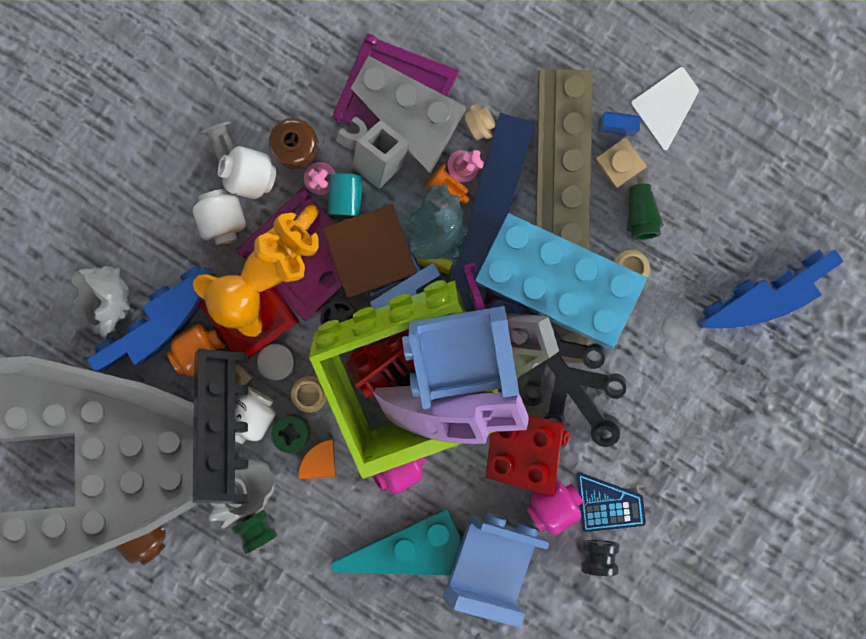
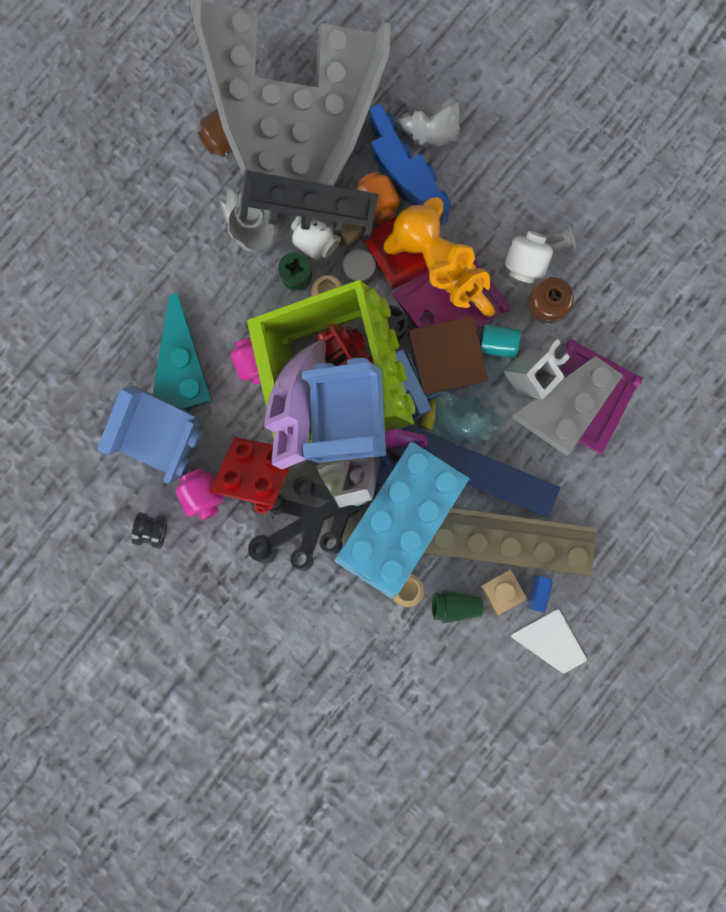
camera: 100 degrees right, 5 degrees down
white head [193,189,246,246] -> none
dark green wheel [231,509,278,554] -> none
orange tile [298,439,336,479] -> none
bright pink piece [304,162,336,195] -> none
orange piece [425,163,470,206] -> none
bright pink piece [447,149,484,183] -> none
tan plate [464,104,496,140] -> none
dark blue sticker [576,472,646,532] -> none
blue slope [696,249,844,329] -> none

